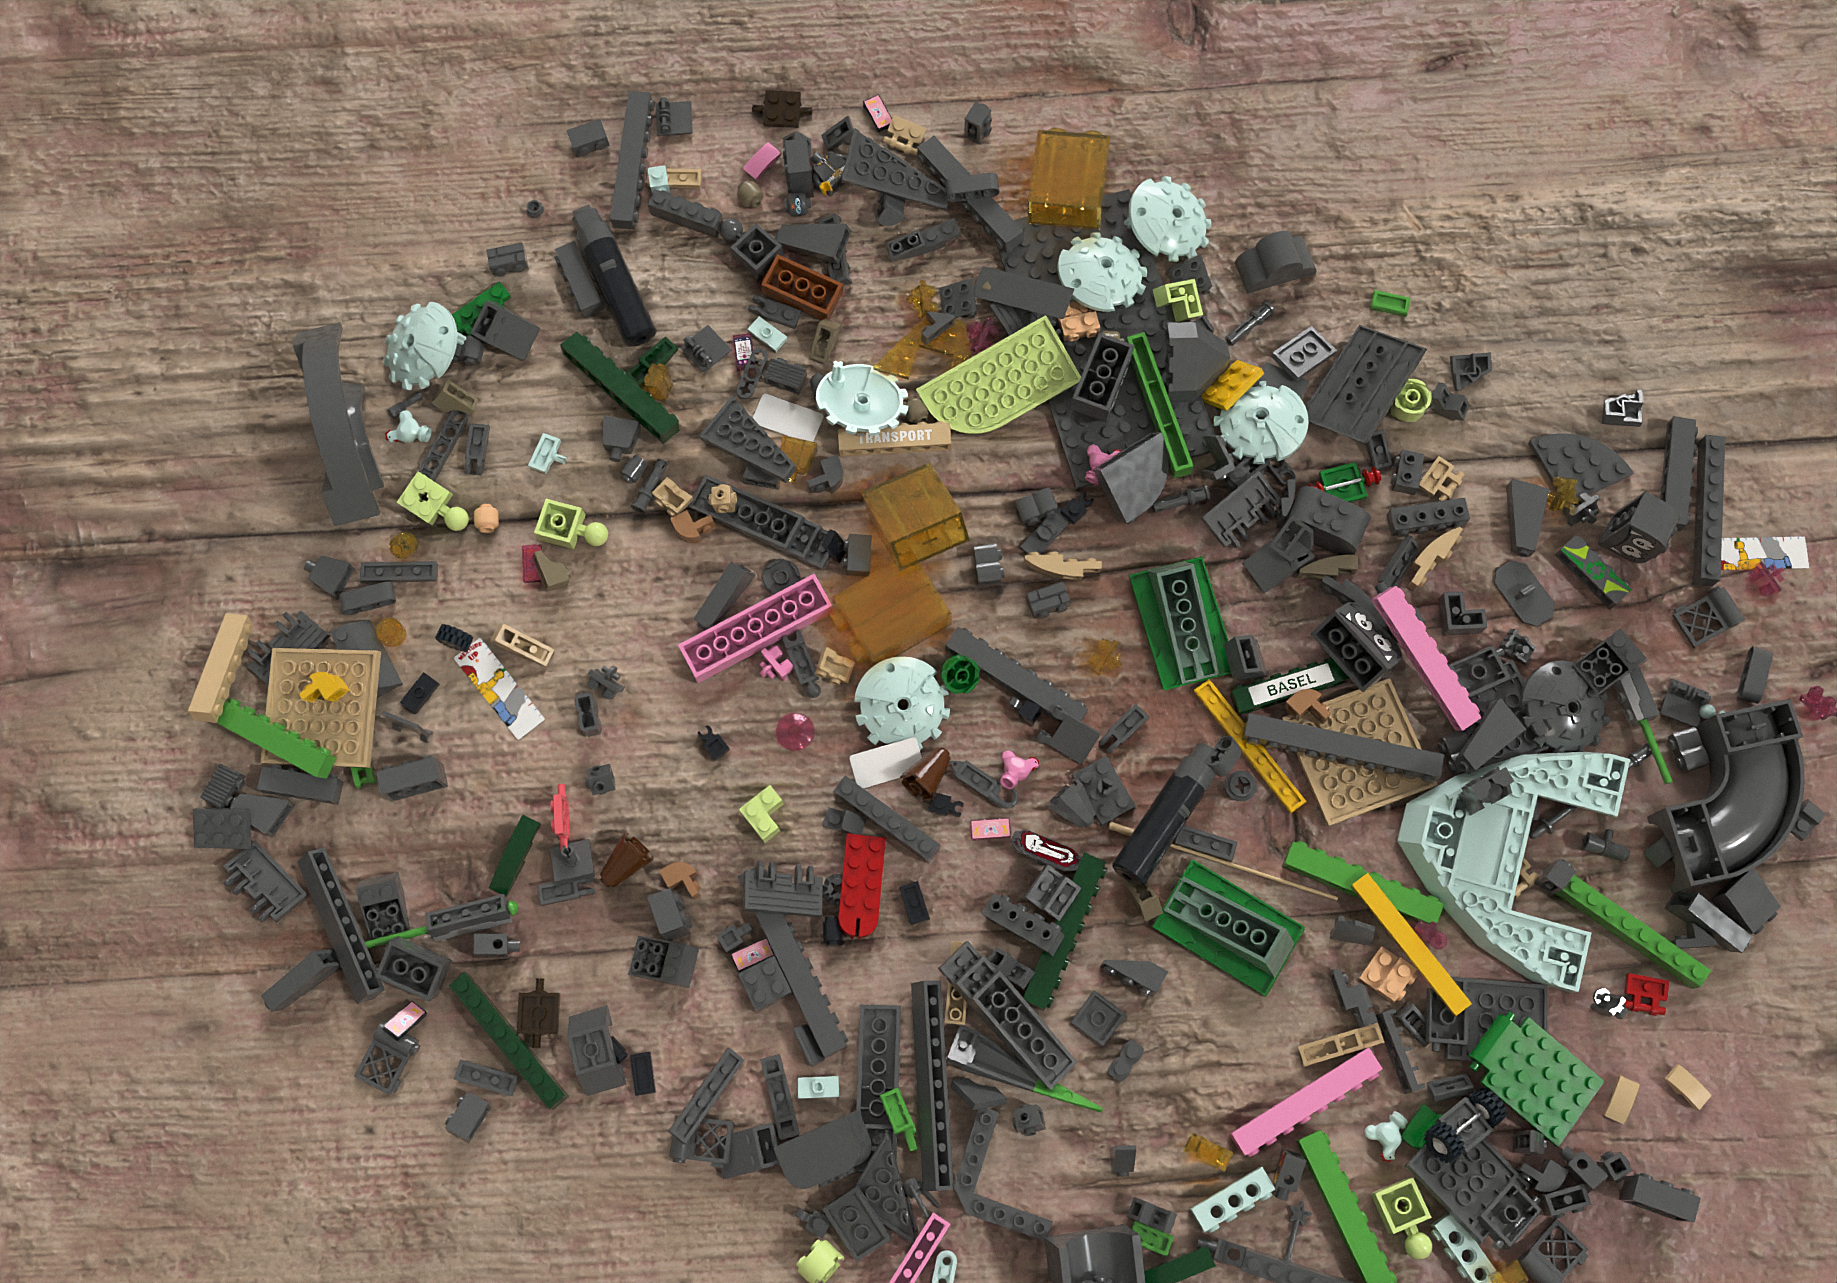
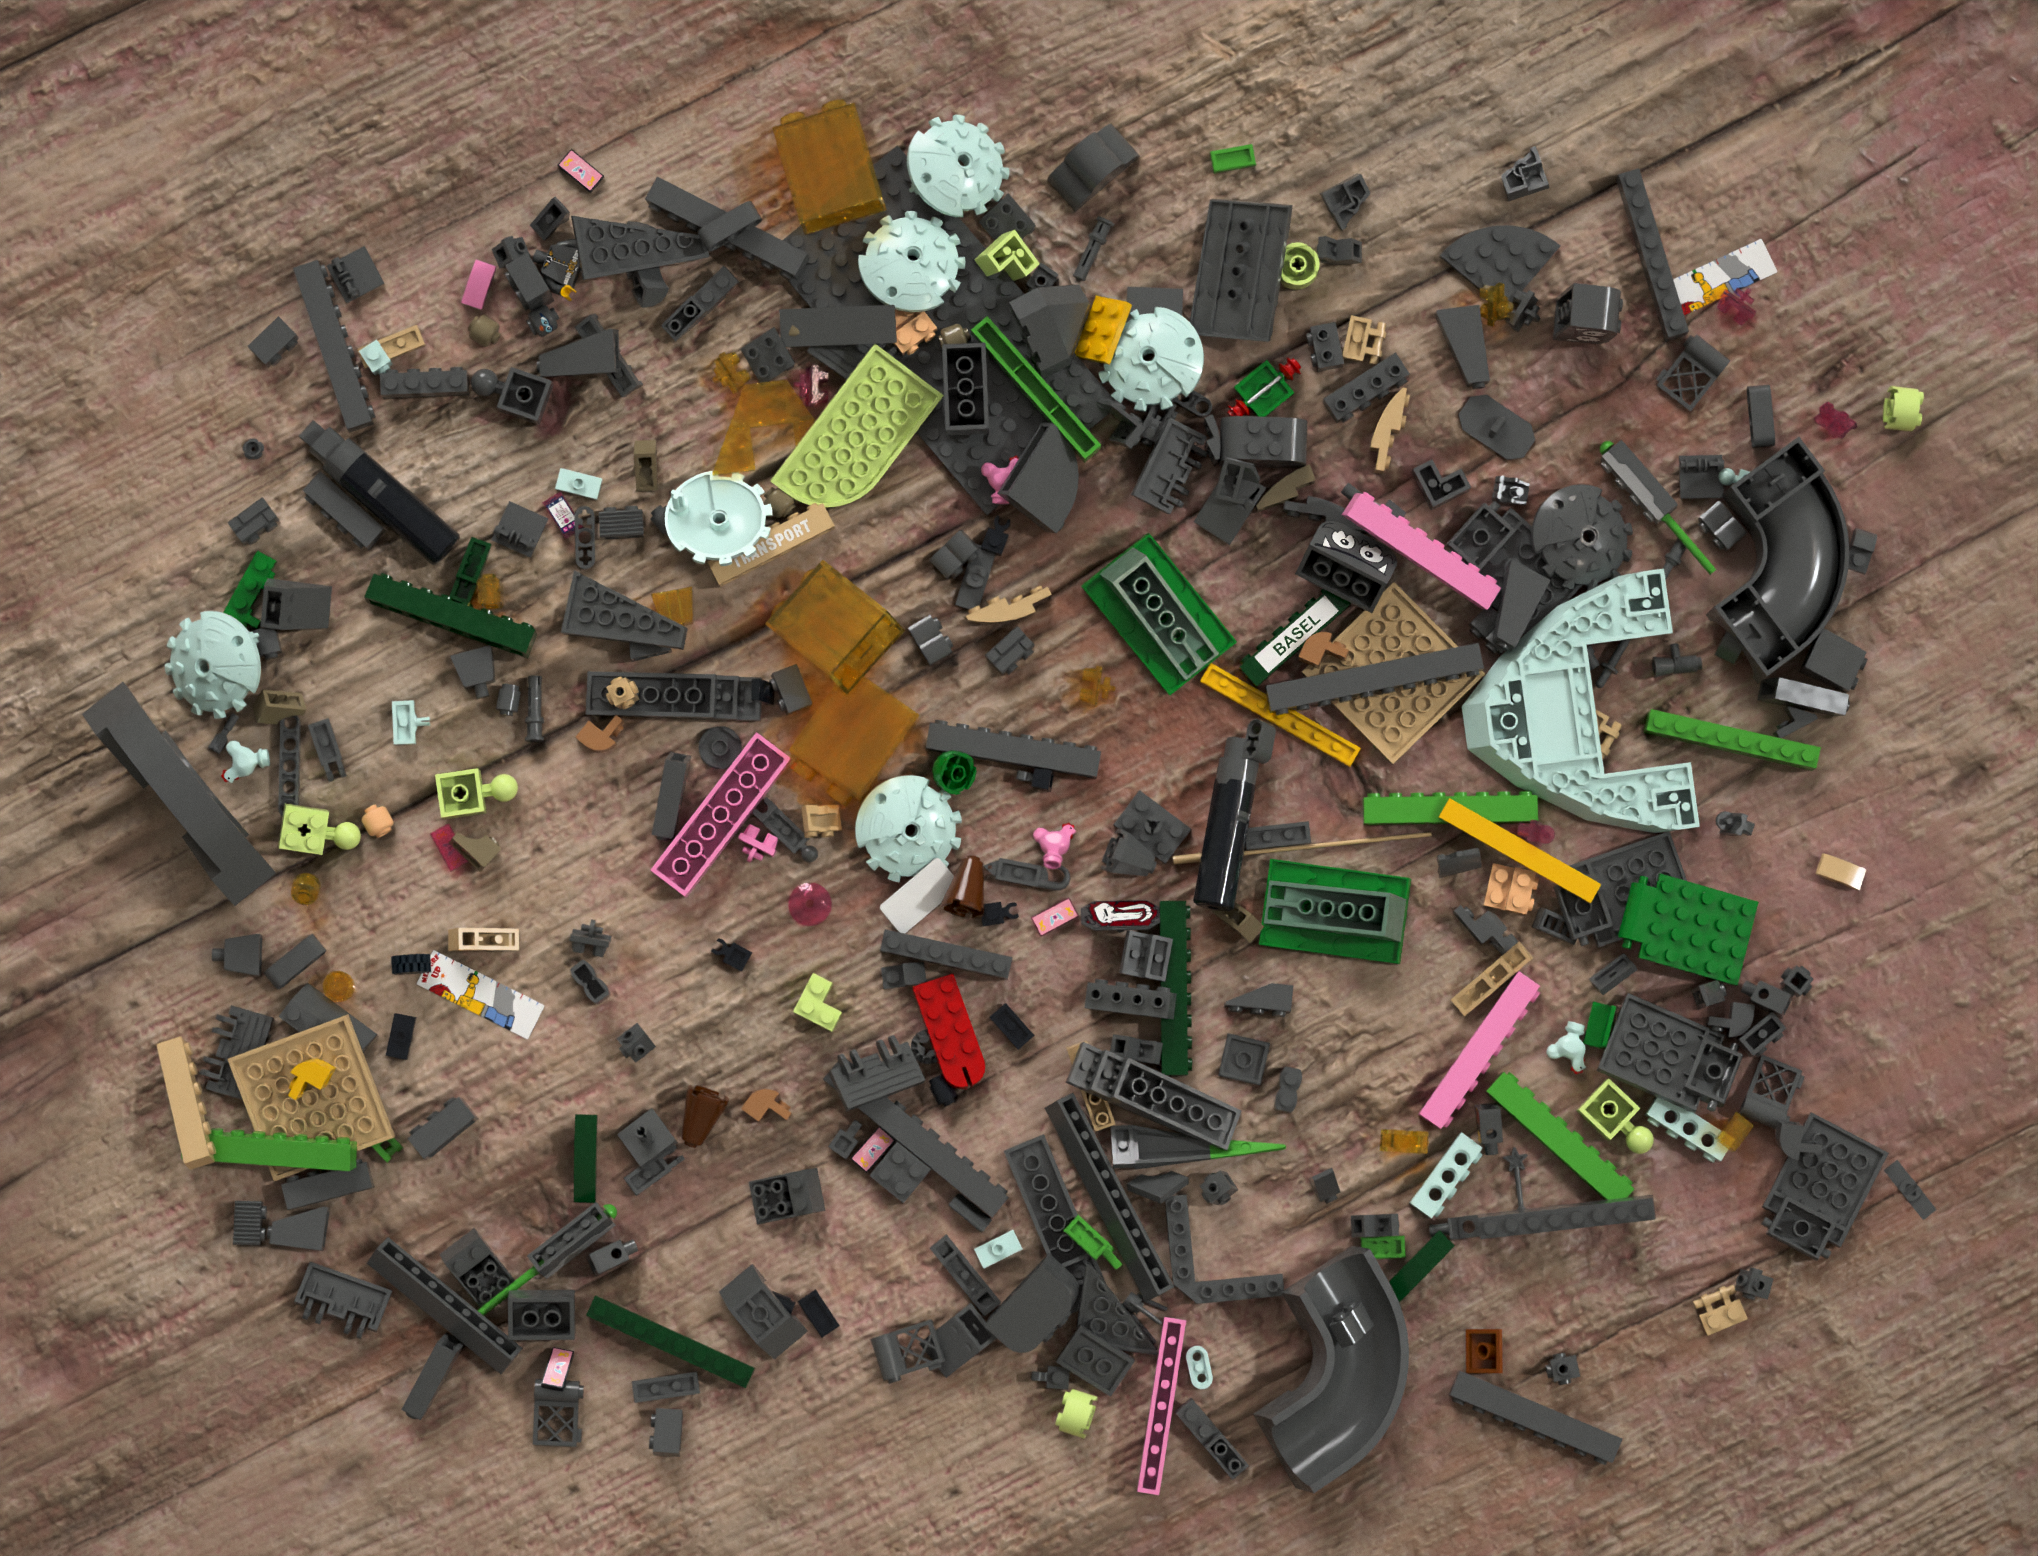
camera: 30 degrees left, 10 degrees up
dark grey plate [193,808,251,849] -> none
dark grey plate [360,561,438,583] -> none
dark grey flag [382,711,433,743] -> none
dark brown plate [517,978,560,1048] -> none
coral plate [551,784,570,851] -> none
dark grey brick [647,888,692,941] -> none
tan cylinder [652,477,694,517] -> none
dark grey plate [668,1048,745,1144] -> none
dark grey hinge [748,295,802,329] -> none
dark brown plate [752,90,813,128] -> none
white sticker [753,394,824,444] -> none
dark orange brick [761,254,843,321] -> none
dark grey brick [807,455,844,494] -> none
tan plate [883,115,927,156] -> none
dark grey slope [921,312,955,346] -> none
dark grey brick [964,101,992,144] -> none
dark grey flag [1037,705,1101,765] -> none
dark grey hinge [1098,704,1150,754] -> none
dark grey pin [1152,484,1210,513] -> none
dark grey slope [1223,635,1267,681] -> none
dark grey gear [1225,770,1257,802] -> none
plate [1271,326,1337,381] -> none
dark grey slope [1365,429,1393,470] -> none
dark grey hinge [1376,1009,1426,1094] -> none
dark grey plate [1378,535,1421,588] -> none
plate [1424,1087,1507,1163] -> none
dark grey piece [1458,767,1514,816] -> none
dark grey brick [1535,859,1576,896] -> none
dark grey brick [1555,535,1632,609] -> none
dark grey slope [1573,628,1647,695] -> none
tan slope [1603,1075,1640,1124] -> none
dark grey brick [1619,1173,1701,1222] -> none
red plate [1623,973,1669,1016] -> none
dark grey brick [1660,416,1698,531] -> none

